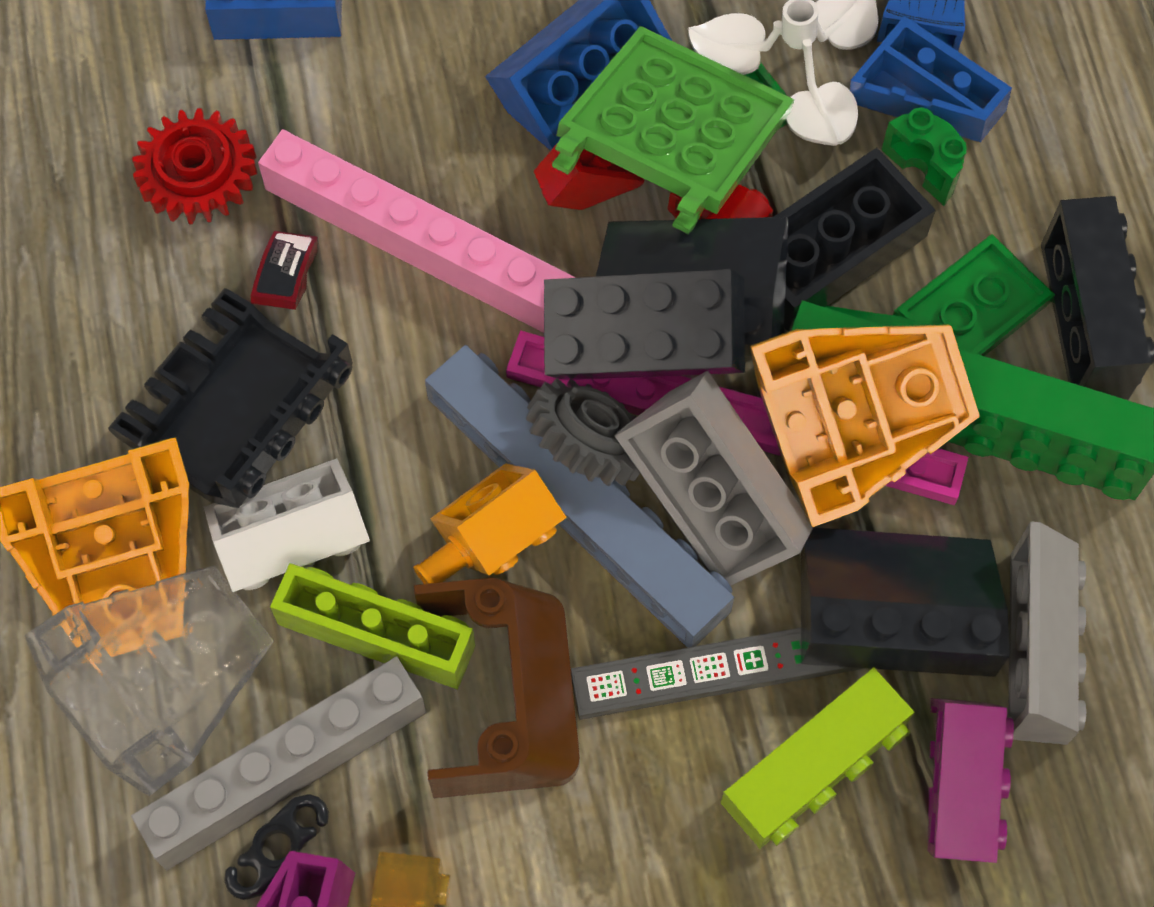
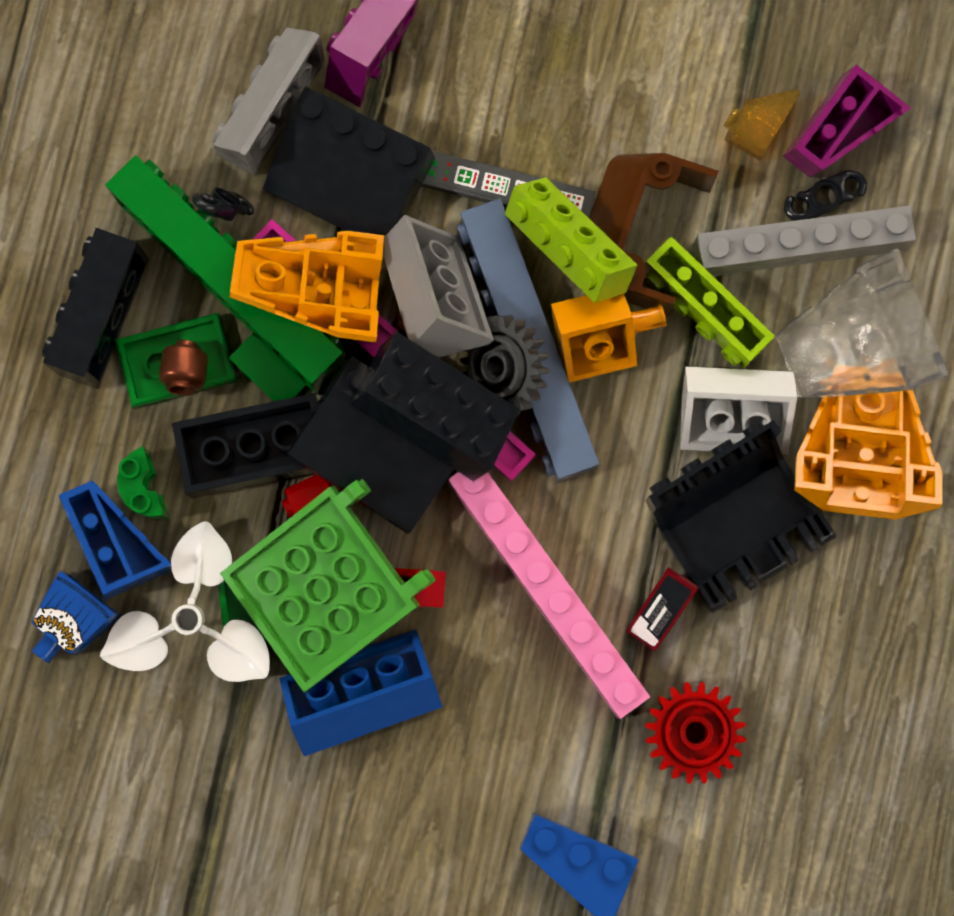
camera: 155 degrees left, 15 degrees up
lime brick [721,667,914,849] -> none
none -> copper head [159,340,208,396]
none -> black piece [192,187,254,221]
none -> lime brick [505,177,638,303]

